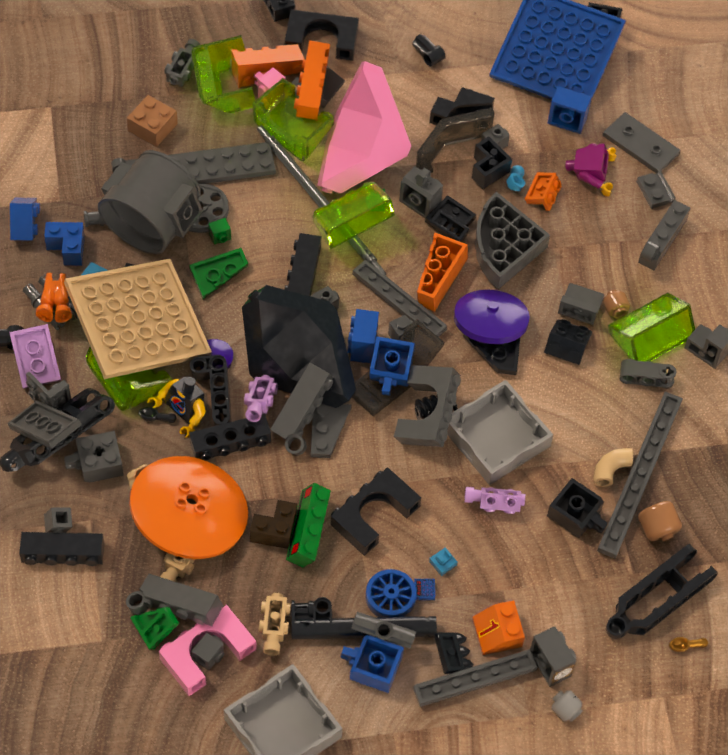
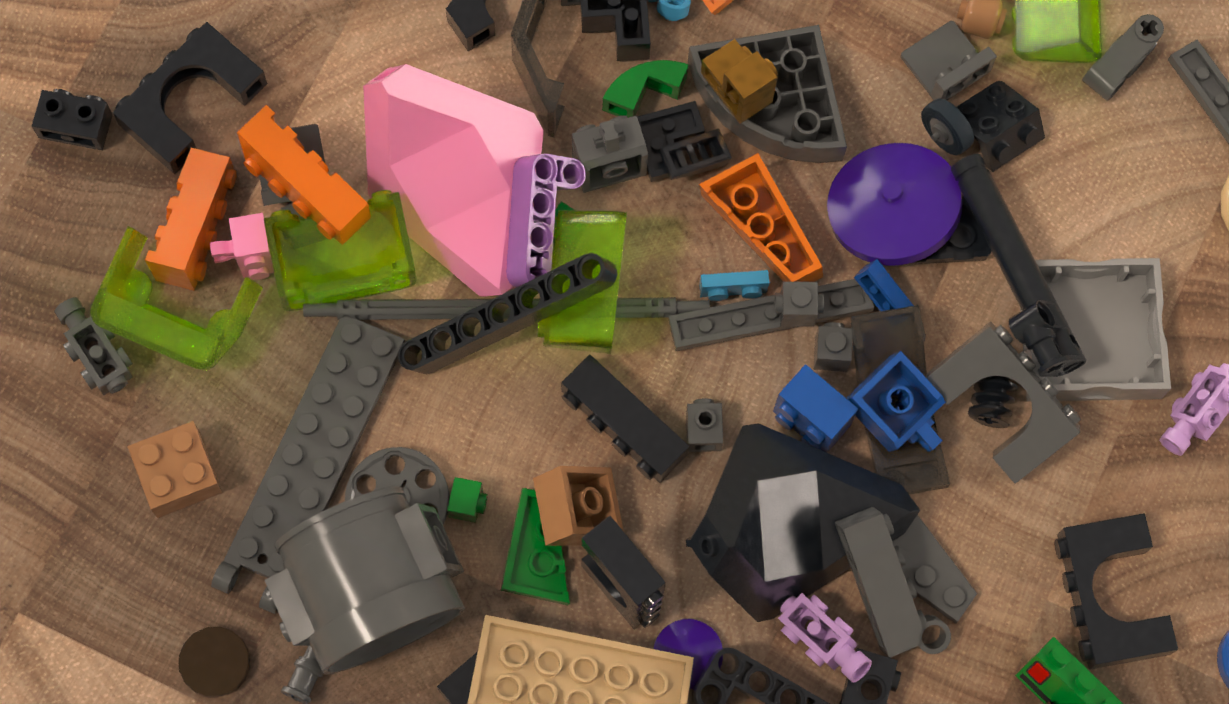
camera: 55 degrees left, 15 degrees up
none -> dark brown tile [179,626,250,698]
none -> black beam [398,253,617,375]
none -> medium lavender beam [506,154,586,287]
none -> medium nougat brick [533,466,624,546]
none -> black arch [581,516,666,629]
none -> green brick [602,60,689,118]
none -> dark azure plate [699,270,770,301]
none -> pearl gold brick [701,39,778,124]
none -> dark grey brick [774,282,824,327]
none -> blue piece [854,259,915,326]
none -> black wheel [921,98,974,156]
none -> black piece [951,154,1087,377]

